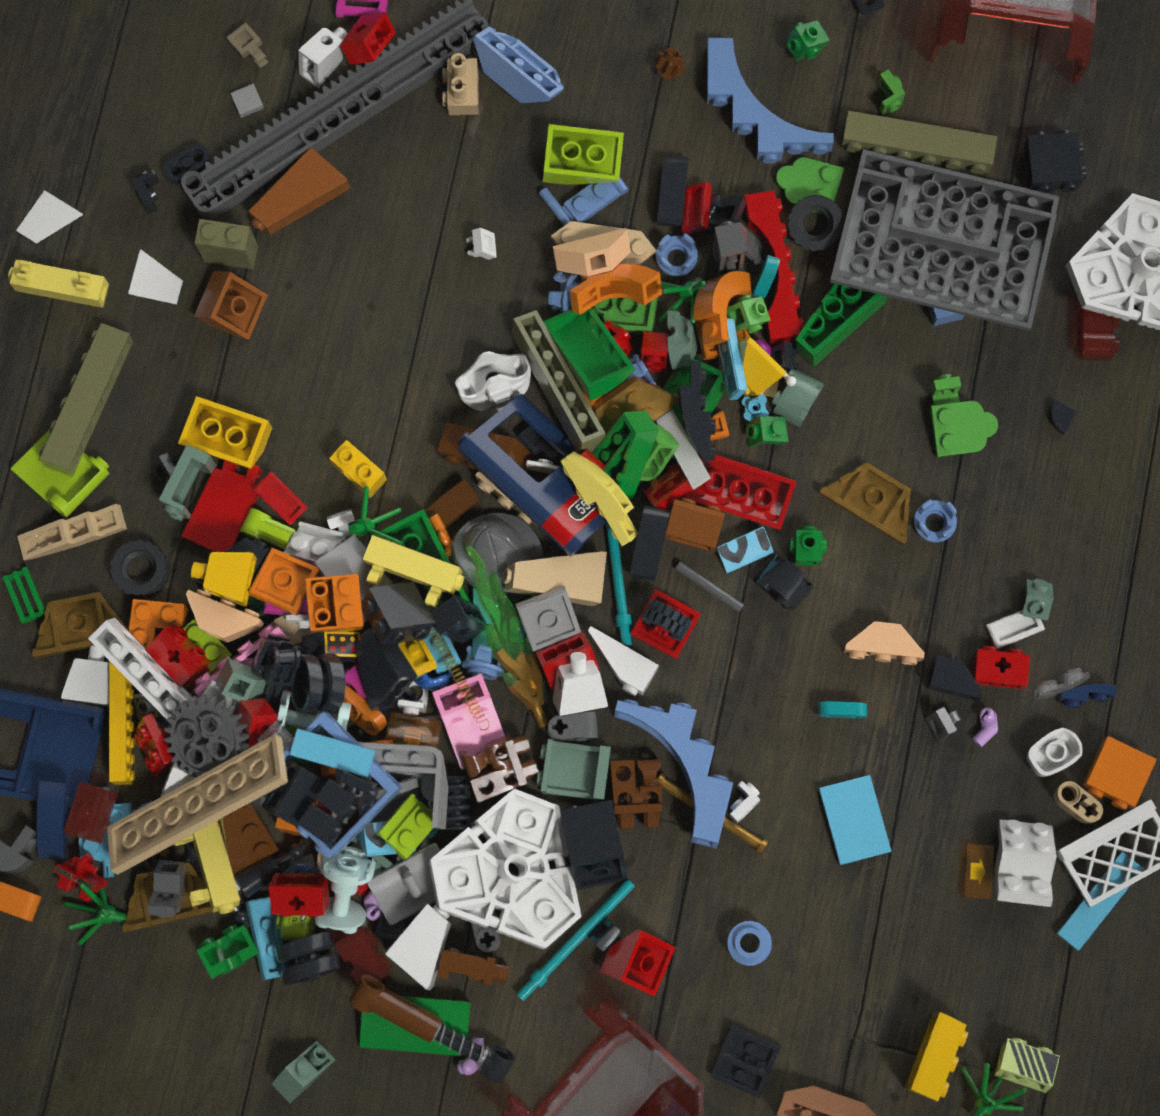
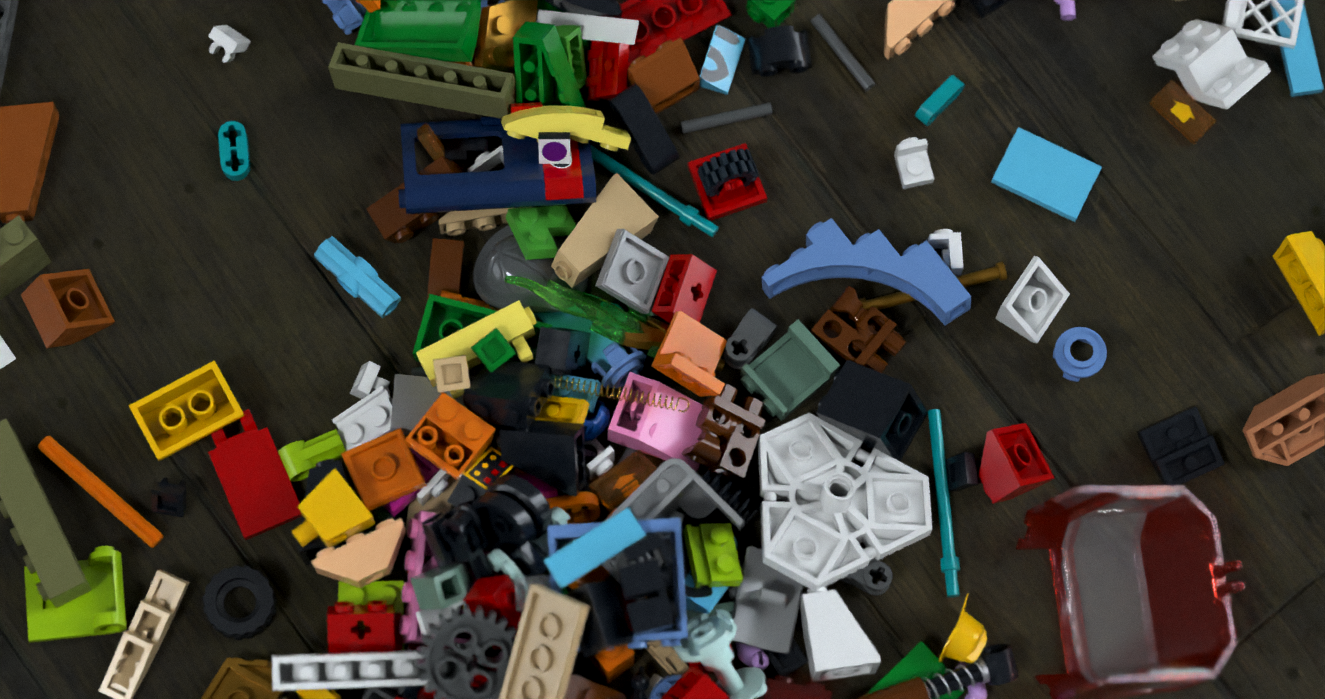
camera: 55 degrees left, 5 degrees down
orange brick [129,599,190,649] -> none
sand green panel [159,445,218,521] -> none
red tile [253,471,308,526] -> none
yellow brick [329,440,387,498] -> none
green plant [349,486,402,545] -> none
reddish brown hips [437,948,510,986] -> none
white piece [455,351,531,411] -> none
white torso [553,652,608,716] -> none
white slope [588,626,659,696] -> none
flat silver tile [925,707,961,741] -> none
none -> orange axle [38,436,163,548]
none -> teal beam [218,121,250,181]
none -> medium azure piece [314,236,401,319]
none -> clear orange tile [417,123,445,161]
none -> tan tile [433,355,470,392]
none -> green tile [470,328,516,373]
none -> bright green plate [506,205,576,260]
none -> black tile [507,541,547,581]
none -> tile [538,132,571,164]
none -> orange bracket [651,311,727,397]
none -> dark grey piece [810,14,875,91]
none -> white bracket [894,137,934,189]
none -> yellow piece [939,593,987,663]
none -> white slope [995,256,1070,343]

